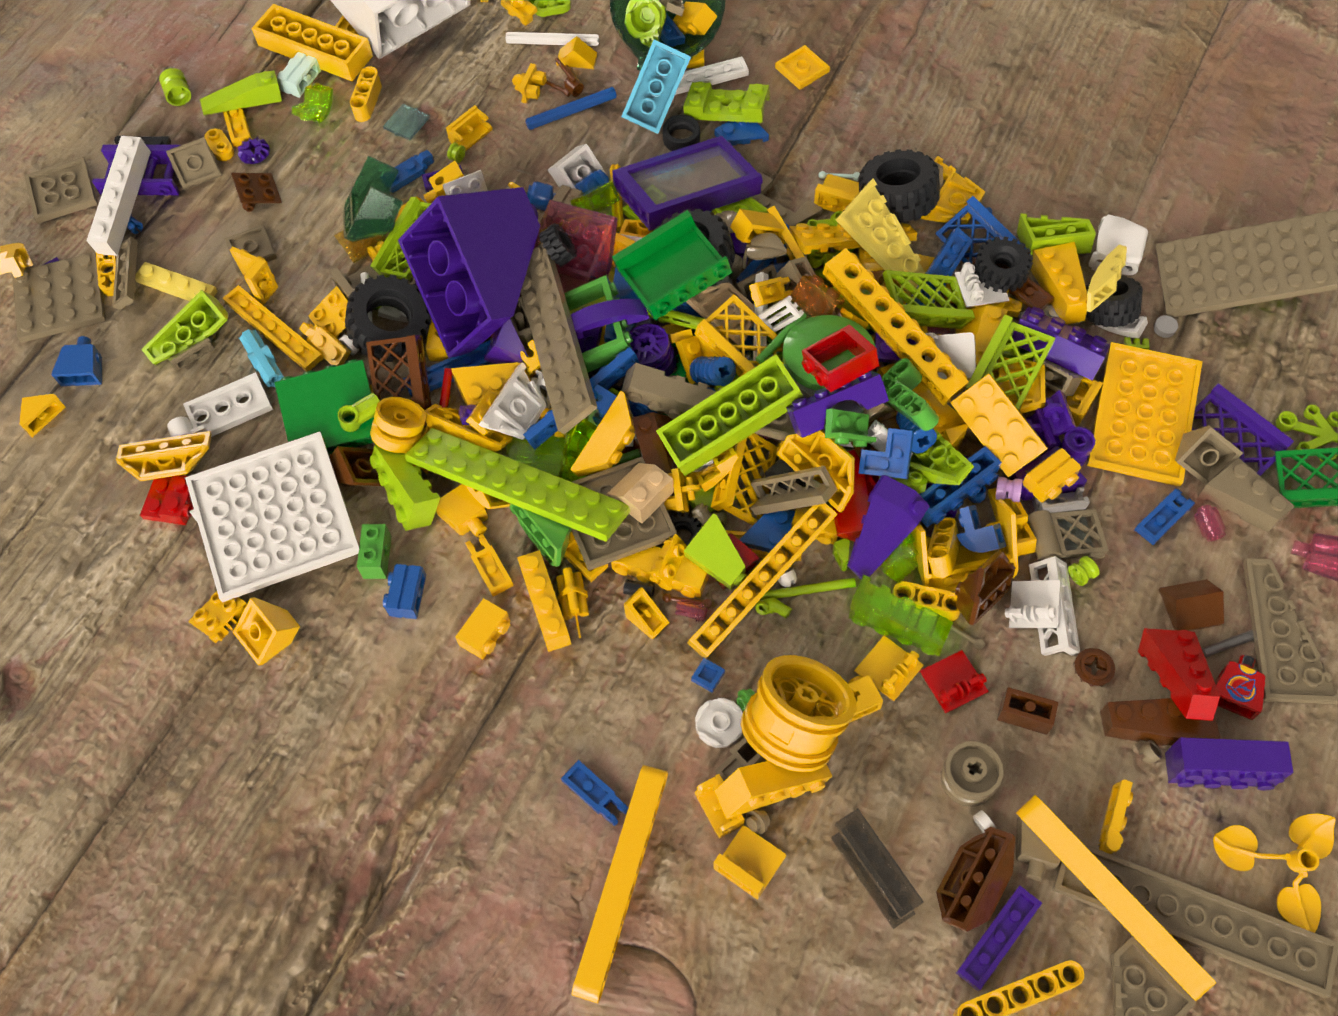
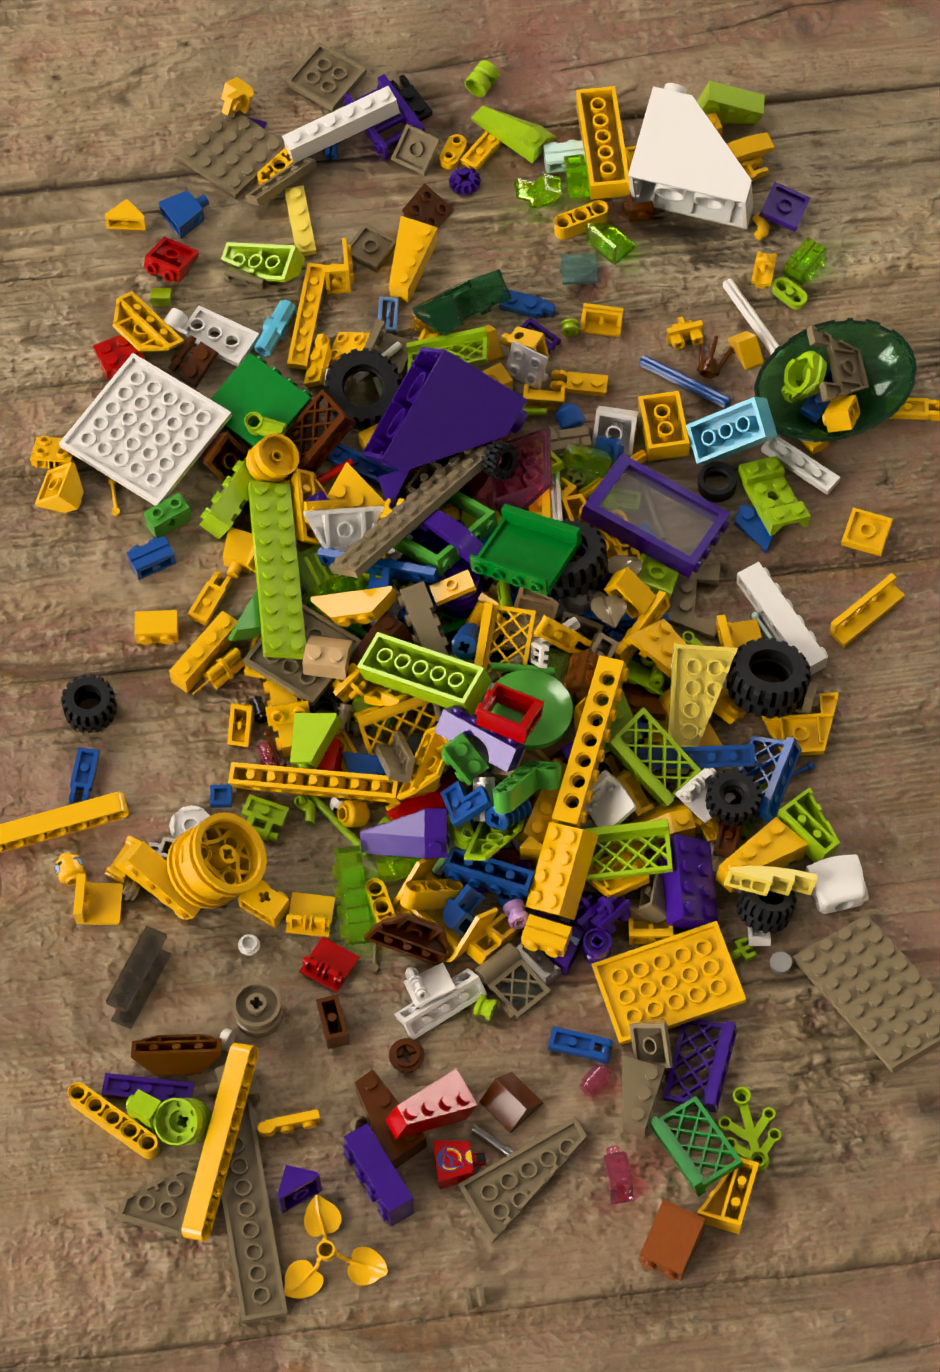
camera: 55 degrees right, 0 degrees up
none -> yellow head [54,852,86,886]
none -> black tyre [61,674,117,733]
none -> yellow hinge [108,478,121,517]
none -> lime brick [126,1089,162,1135]
none -> red plate [144,236,199,283]
none -> lime slope [150,288,172,306]
none -> lime wheel [153,1098,211,1145]
none -> reddish brown plate [168,335,219,387]
none -> white plate [238,934,260,956]
none -> lime plate [241,794,290,842]
none -> dark purple slope [278,1165,322,1213]
none -> yellow head [337,799,371,828]
none -> medium blue tile [378,297,400,335]
none -> yellow wedge [389,216,438,303]
none -> yellow plate [429,569,476,606]
none -> yellow hinge [550,370,608,397]
none -> clear neon green brick [564,154,590,199]
none -> clear neon green slope [586,222,636,265]
none -> reddish brown bracket [623,195,654,222]
none -> yellow brick [638,391,690,461]
none -> white brick [736,562,828,675]
none -> yellow fence [829,573,905,648]

